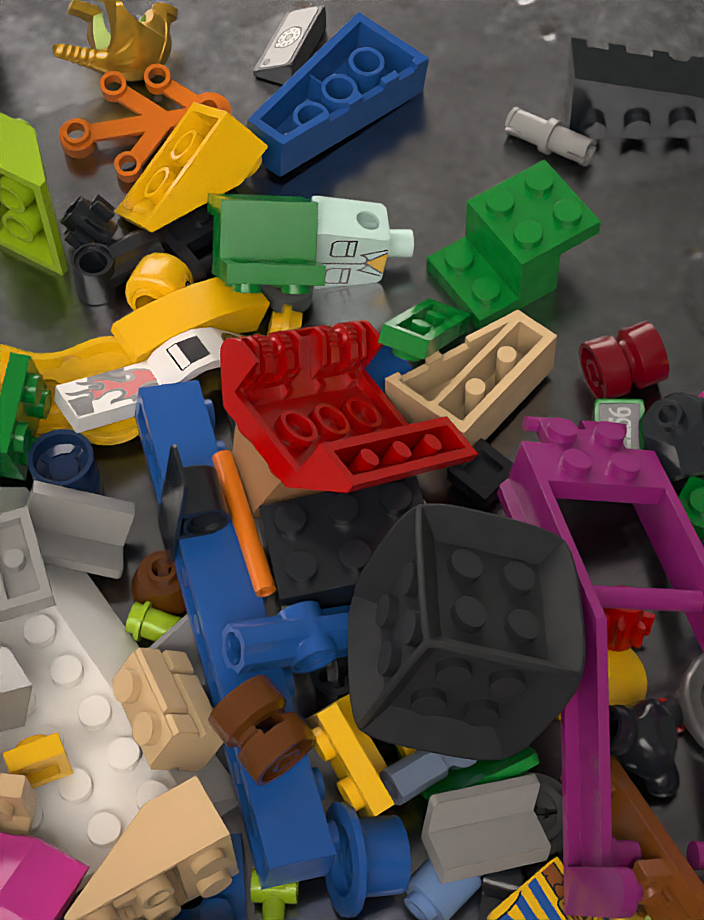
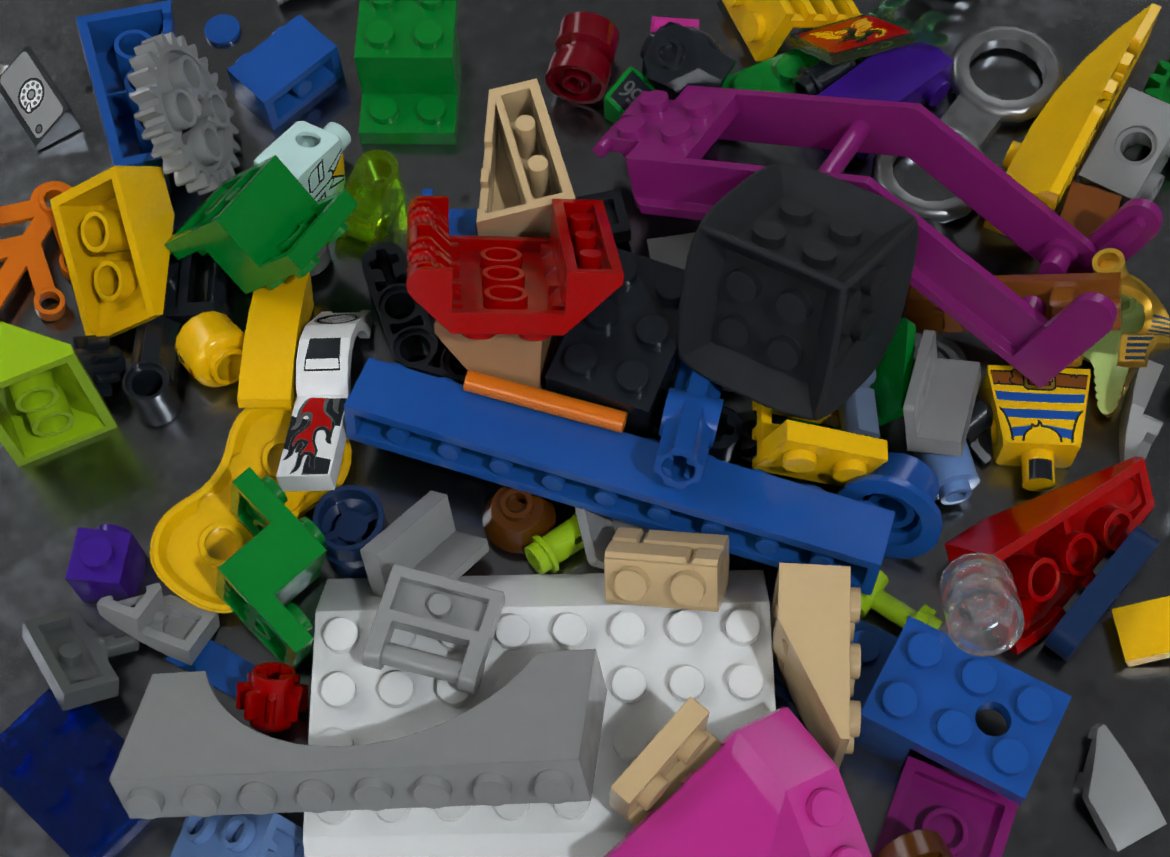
camera: 55 degrees left, 5 degrees up
yellow plate [3,732,74,789] -> none
black piece [158,444,230,563] -> none
reddish brown wheel [208,674,317,786] -> none
yellow plate [267,304,303,336] -> none
green plate [378,298,472,362] -> none
none -> light grey gear [127,32,241,195]
none -> blue piece [204,14,241,46]
none -> blue brick [227,14,344,131]
none -> clear neon green piece [339,149,405,248]

